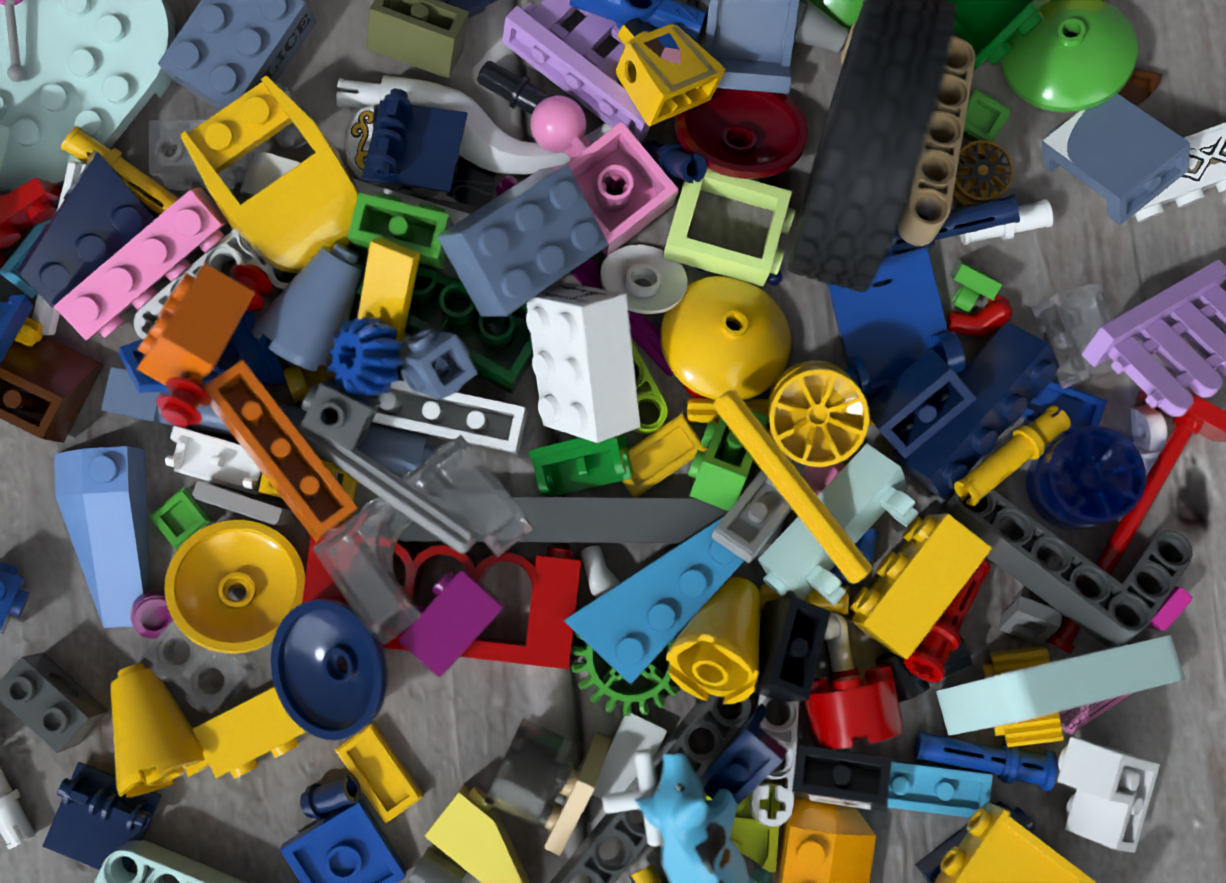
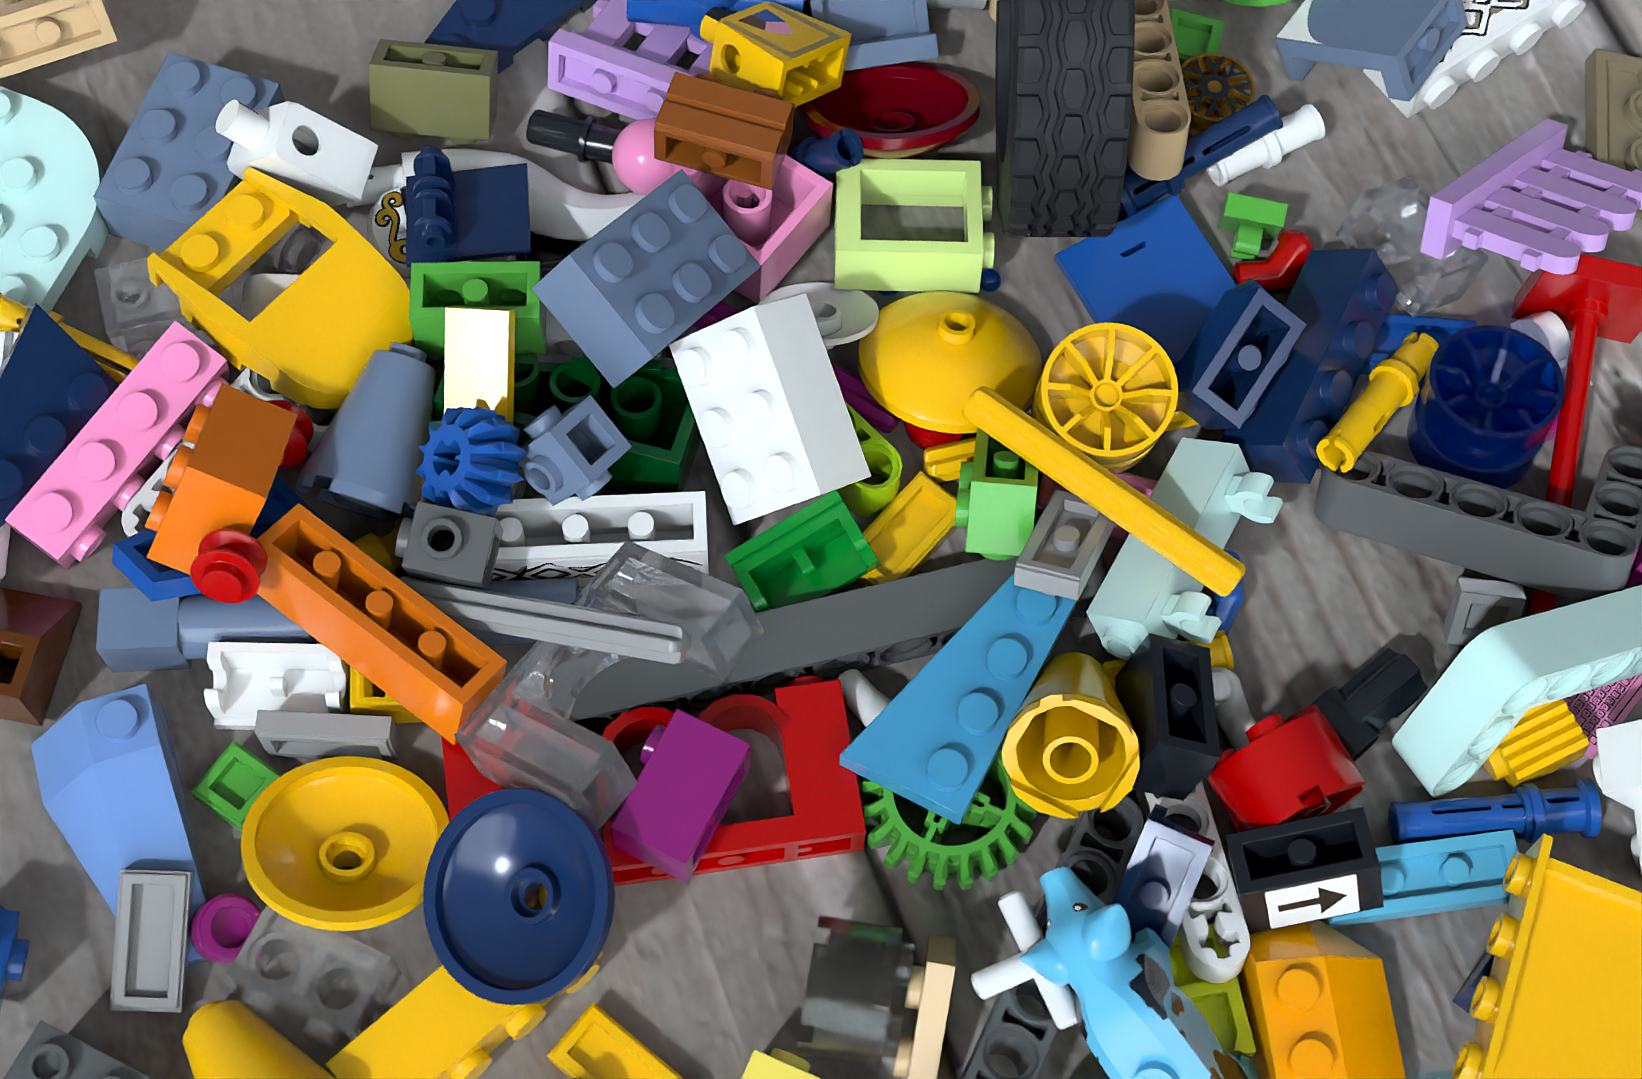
camera: 15 degrees left, 20 degrees down
white tile [591,712,667,800] -> none
yellow brick [847,514,992,659] -> none
red pin [904,560,991,682] -> none
none -> light grey tile [110,869,194,1012]
none -> white torso [216,100,378,207]
none -> dark orange brick [654,72,794,190]

